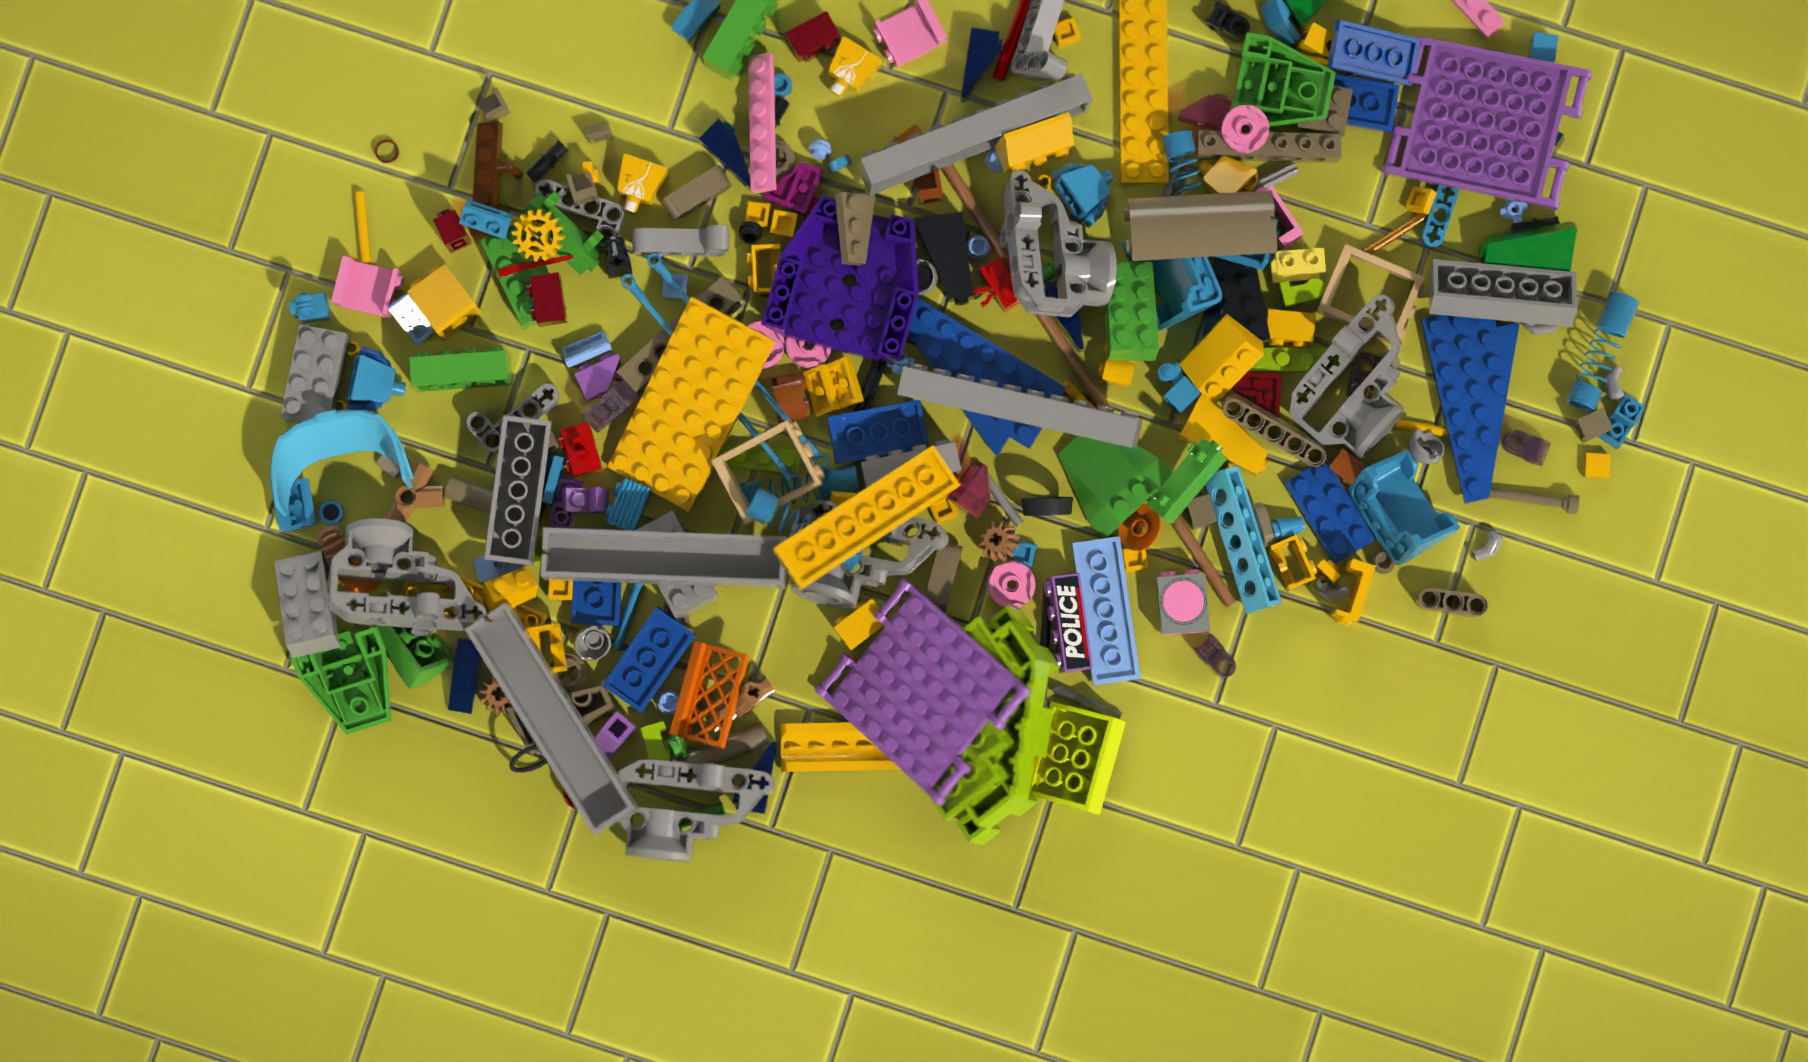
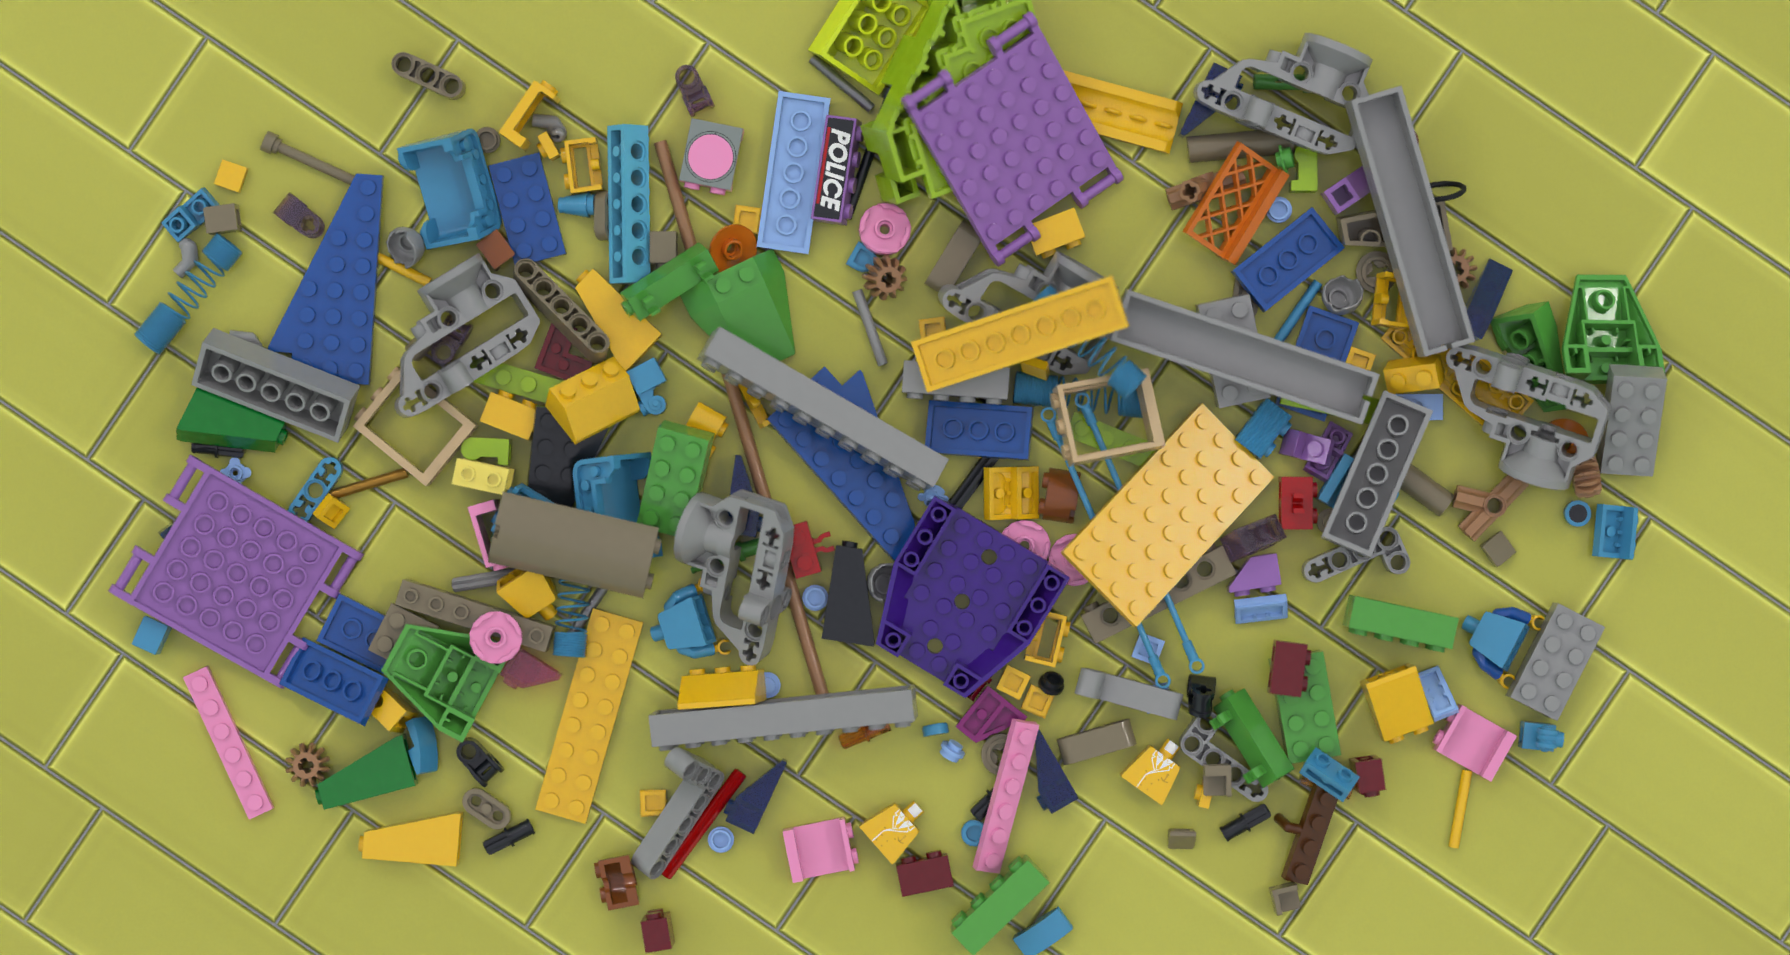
camera: 160 degrees left, 5 degrees up
medium azure piece [270,410,414,516] -> none
axle [375,139,399,163] -> none
red sticker [498,255,573,278] -> none
yellow gear [512,208,565,262] -> none
dark tan wing [835,192,876,266] -> none
dark orange panel [915,169,943,204] -> none
clear pink slope [947,460,991,519] -> none
black tyre [1021,497,1073,516] -> none
light grey arm [1472,531,1503,561] -> none
none -> light blue plate [708,826,734,853]

